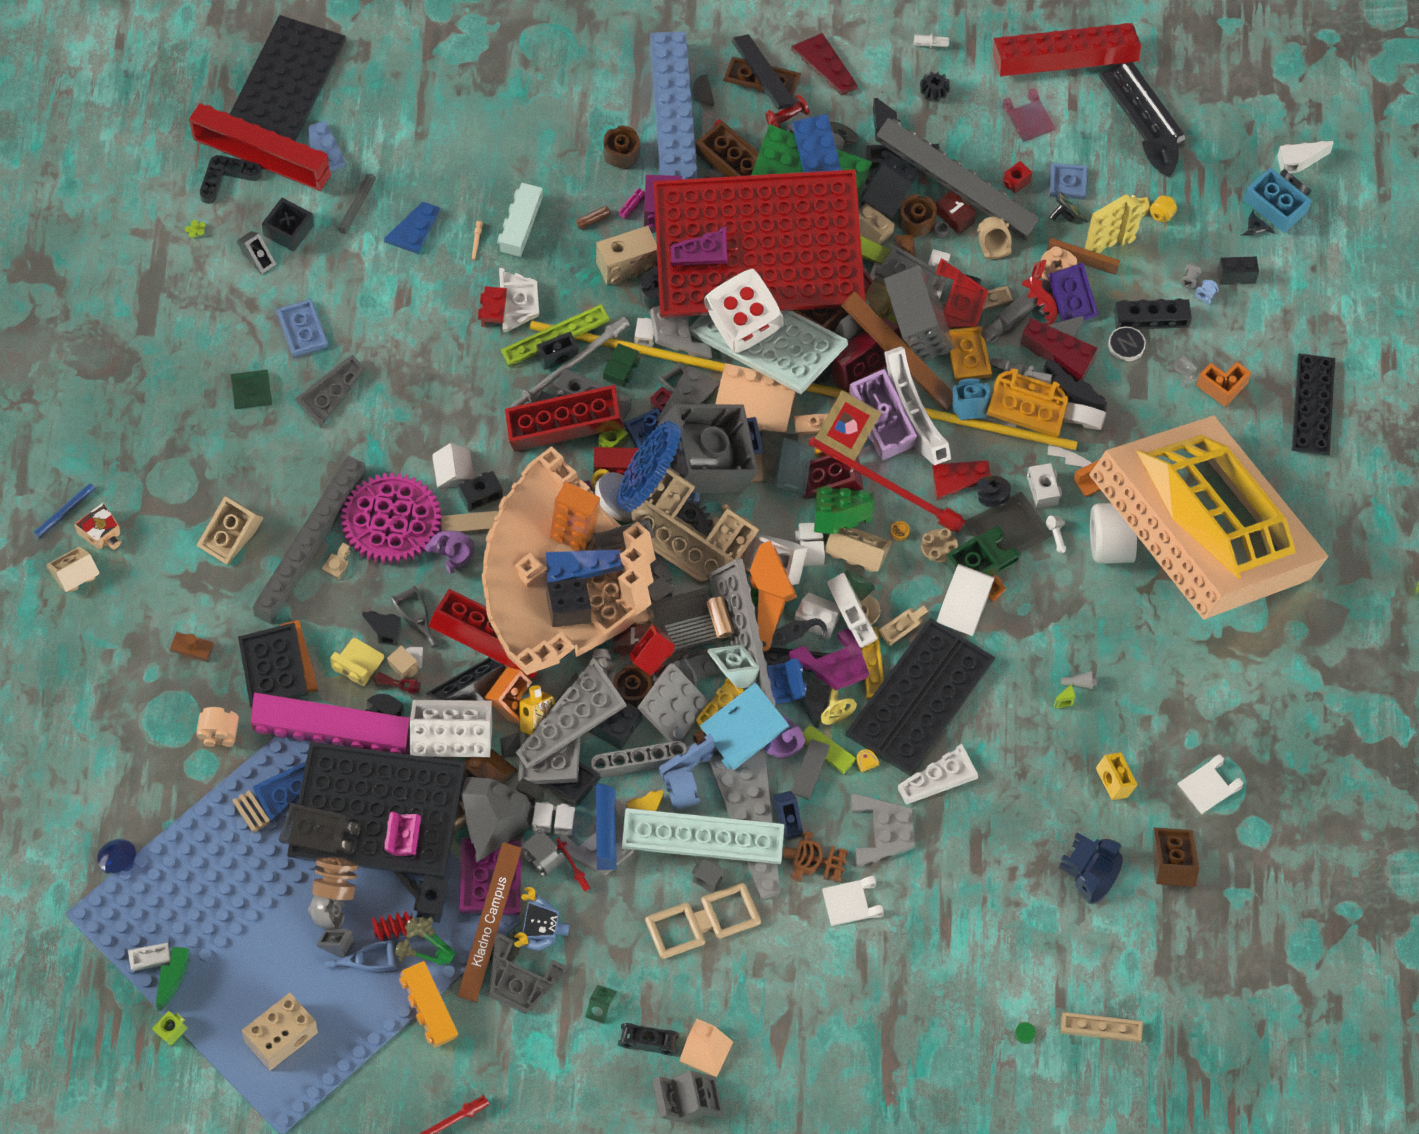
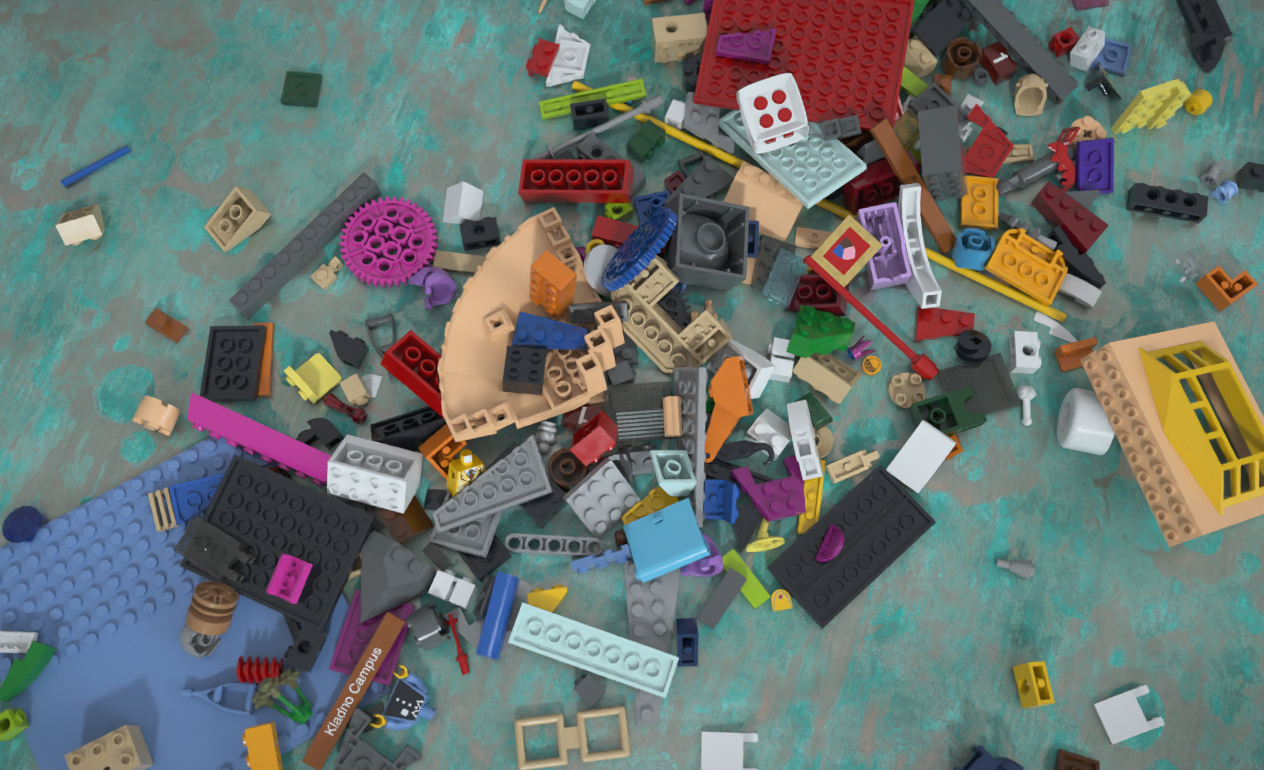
camera: 15 degrees right, 10 degrees up
torso [75,503,121,550] -> none
medium blue tile [276,299,329,358] -> none
dark grey wing [295,354,365,427] -> none
dark grey slope [317,929,354,958] -> none
medium blue brick [663,766,701,810] -> none
dark orange piece [782,831,849,883] -> none
light grey wing [851,794,915,868] -> none
white wing [898,744,978,805] -> none
dark orange tile [1047,238,1120,275] -> none
lime slope [1054,685,1076,709] -> none
black tile [1108,327,1146,362] -> none
none -> flat silver slope [473,574,496,618]
none -> magenta plate [815,523,844,562]
none -> dark grey slope [820,114,862,141]
none -> flat silver piece [846,335,875,361]
none -> white brick [1070,26,1105,71]

